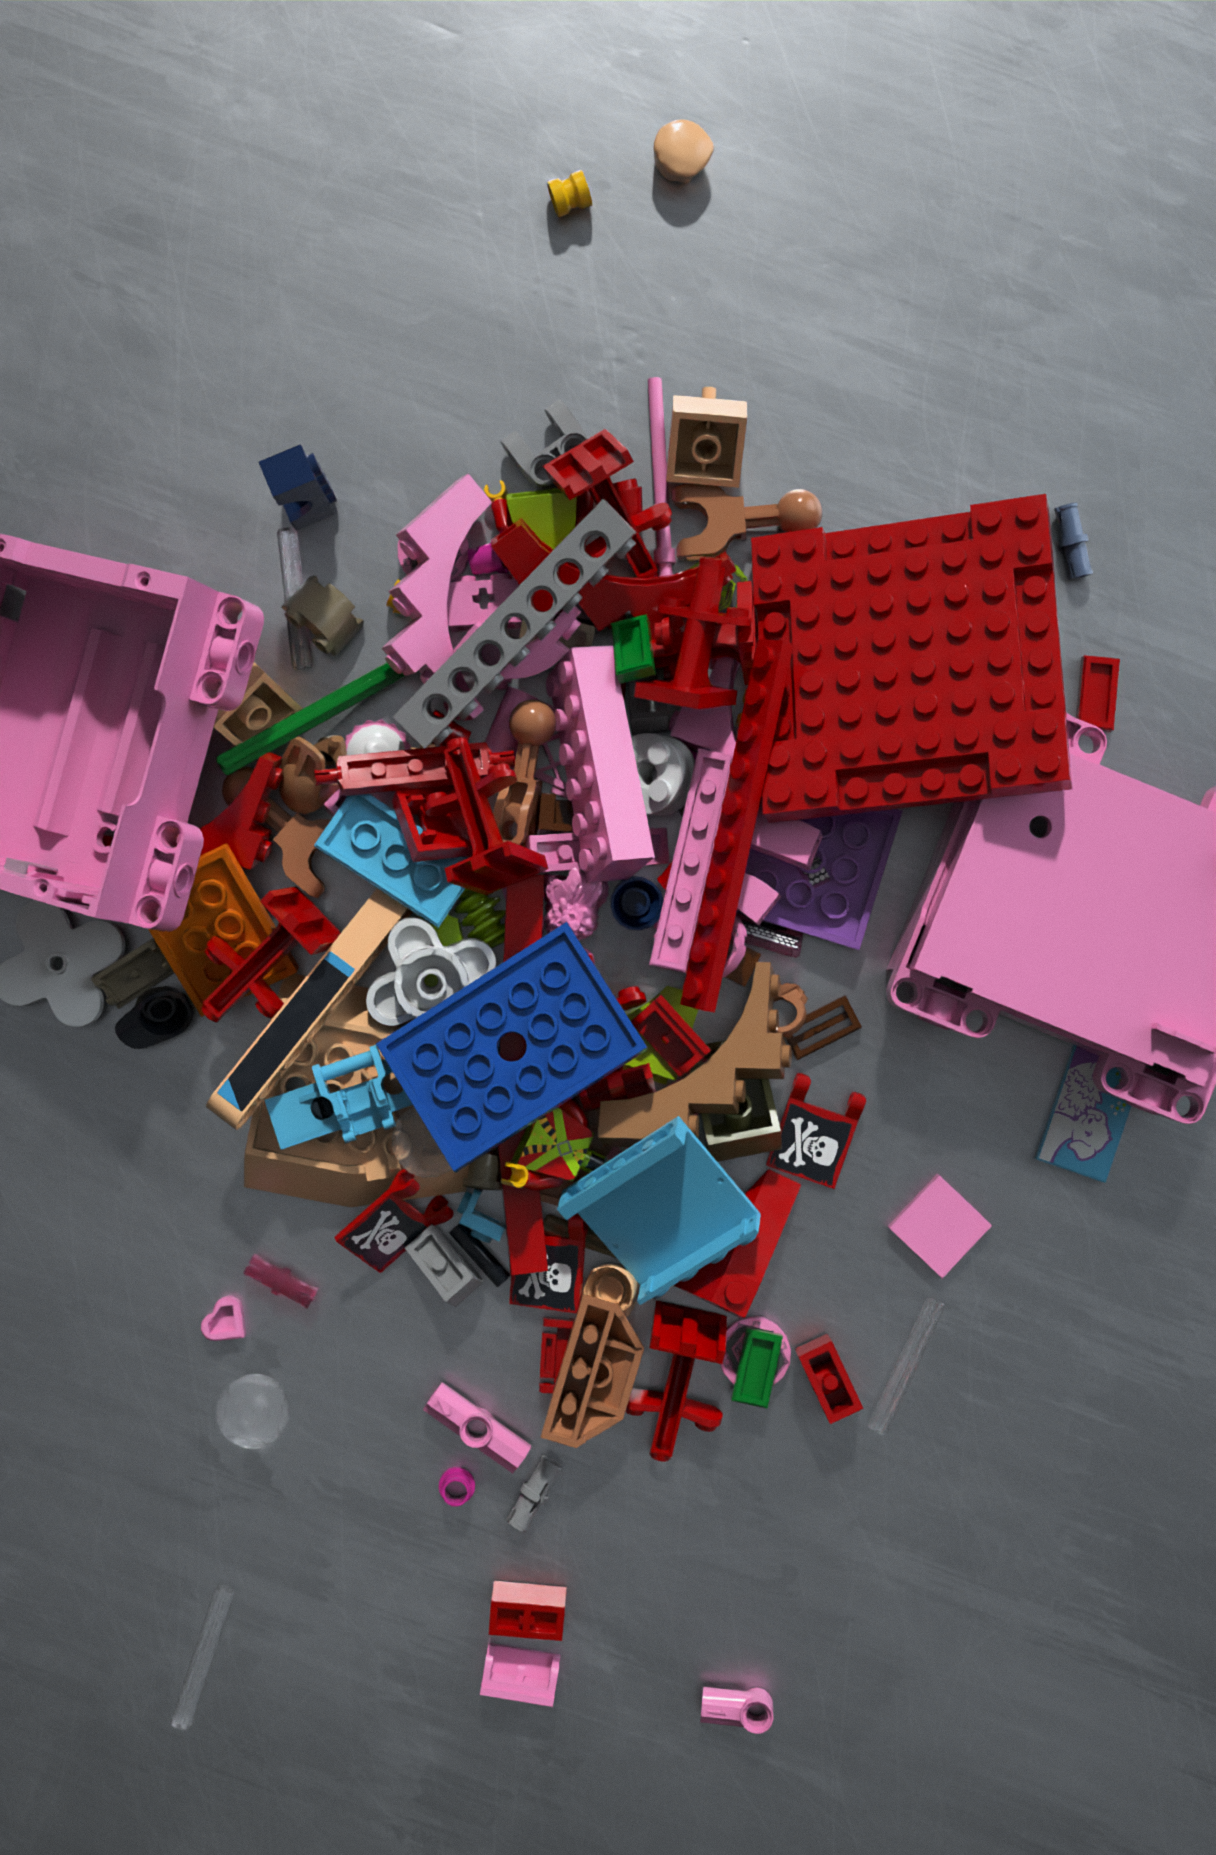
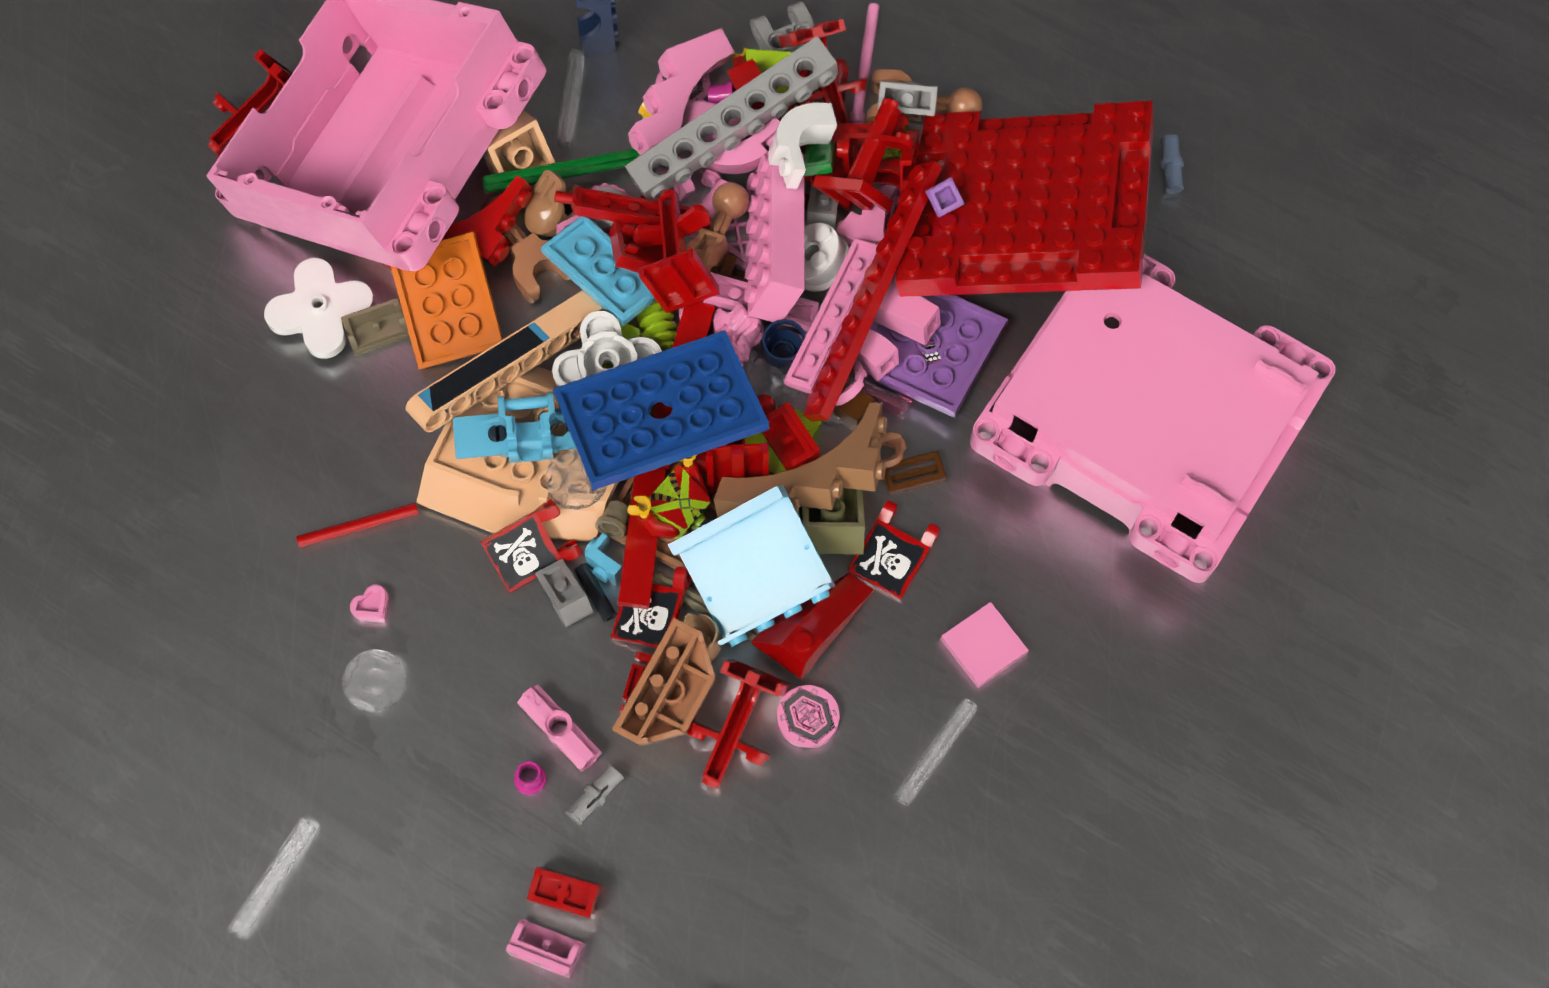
camera: 10 degrees right, 20 degrees down
black piece [115,986,193,1049] -> none
red piece [201,886,341,1023] -> none
clear pink pin [243,1254,319,1309] -> none
dark tan cylinder [281,575,364,657] -> none
light nougat piece [666,387,747,488] -> none
green tile [731,1327,783,1409] -> none
red brick [795,1334,864,1424] -> none
tile [1034,1045,1131,1183] -> none
red tile [1076,655,1120,732] -> none
none -> red piece [296,503,419,548]
none -> white arch [768,103,837,189]
none -> light grey brick [877,79,938,116]
none -> medium lavender slope [925,177,964,218]

